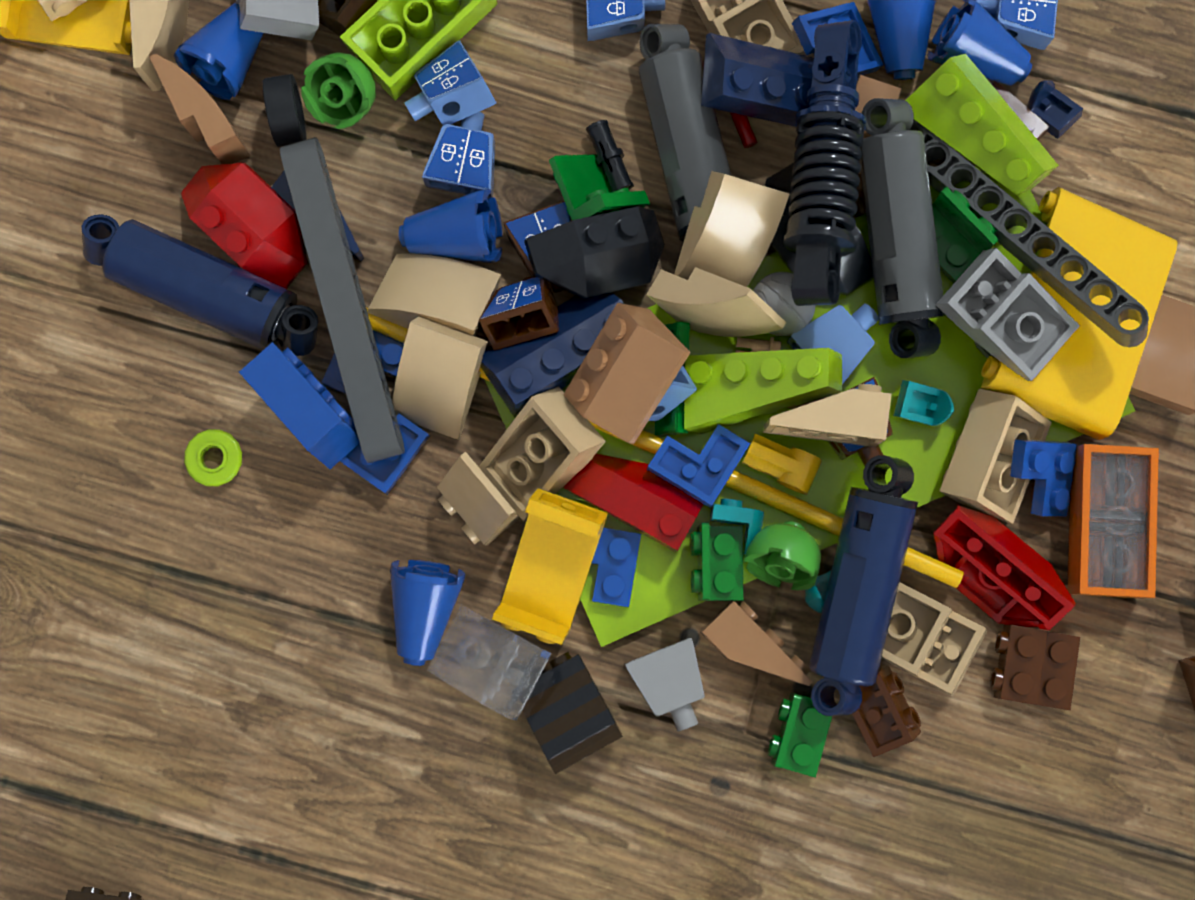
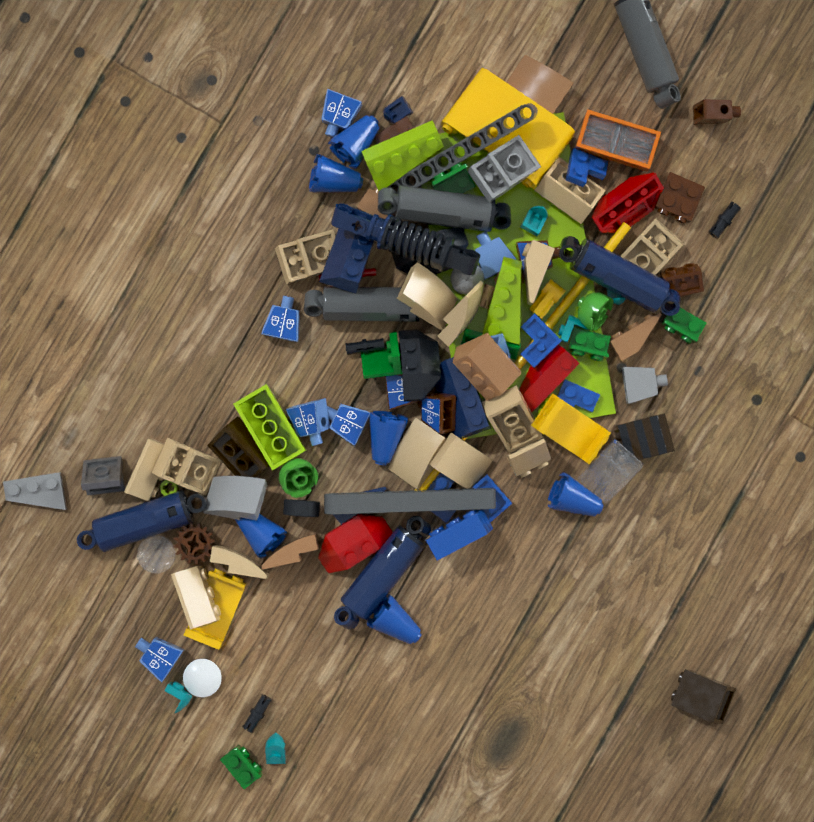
camera: 75 degrees left, 5 degrees up
lime piece [184,429,242,487] -> none
blue plate [792,2,884,77] -> none
none -> blue cone [367,594,421,644]
none -> black pin [708,201,741,239]

